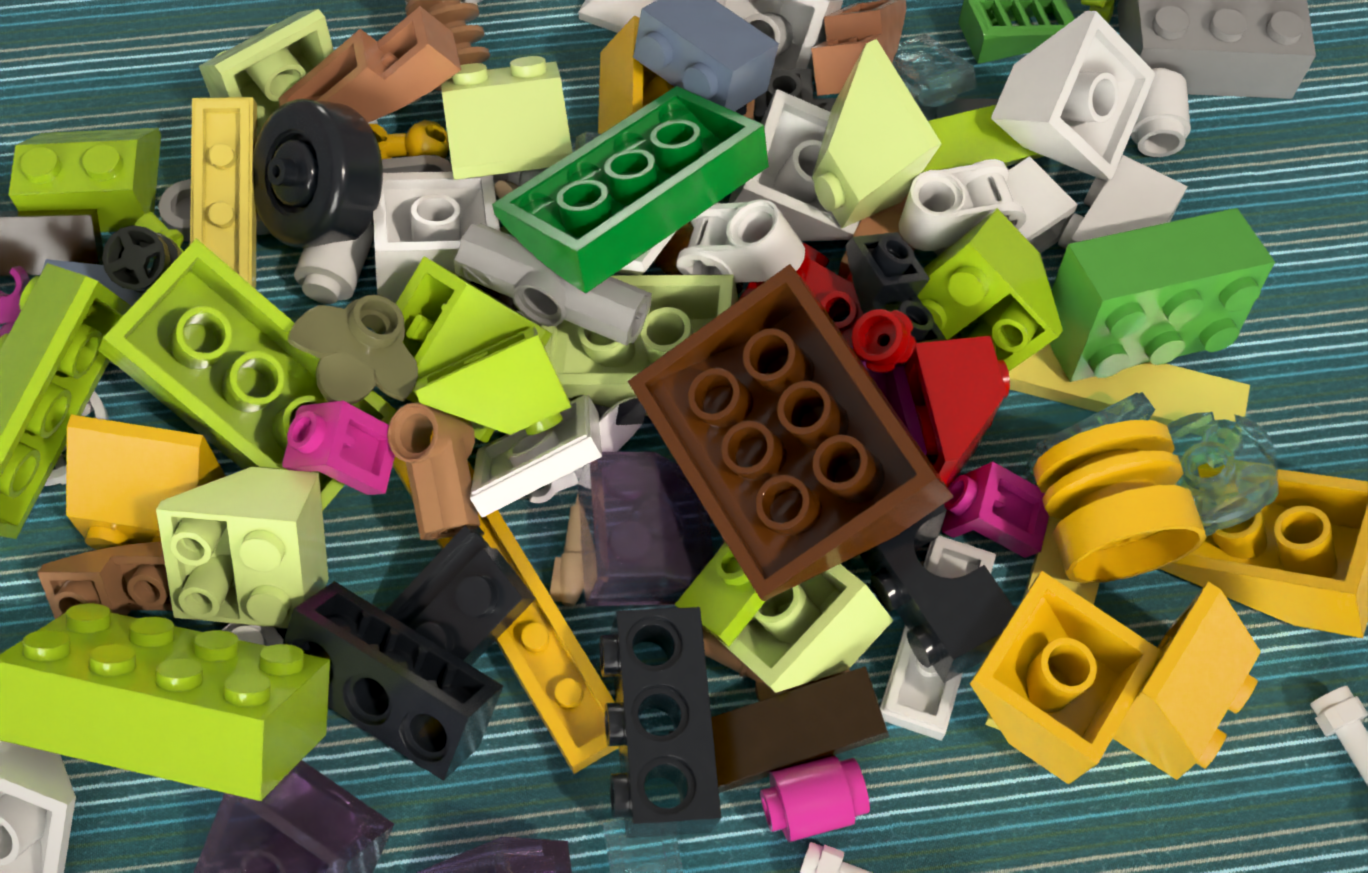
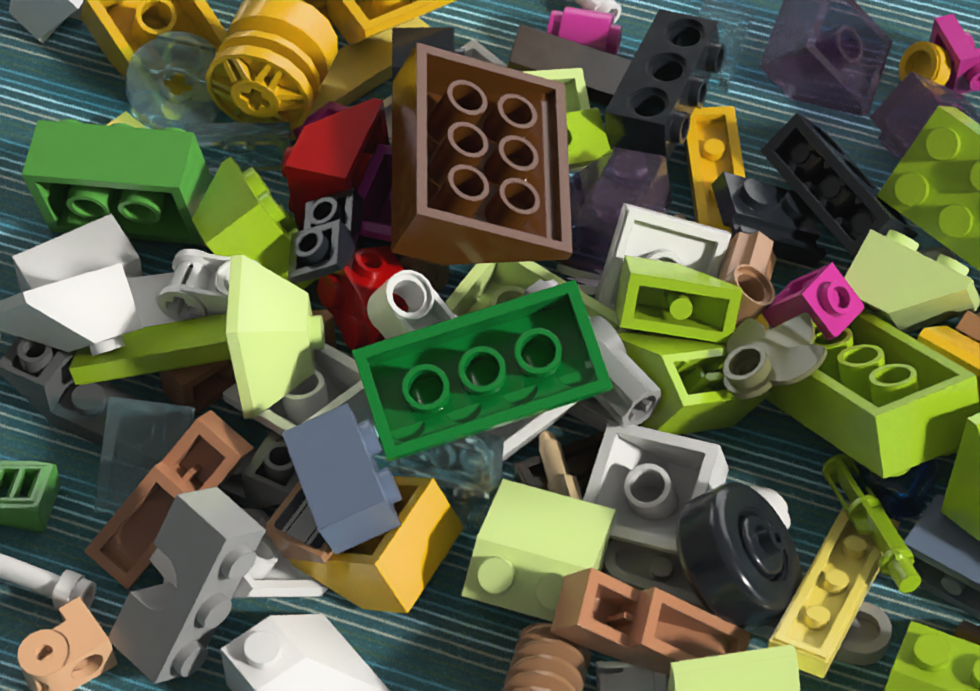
camera: 150 degrees left, 10 degrees down
pearl dark grey wheel [102,225,182,294] -> none
red plate [852,309,916,373] -> none

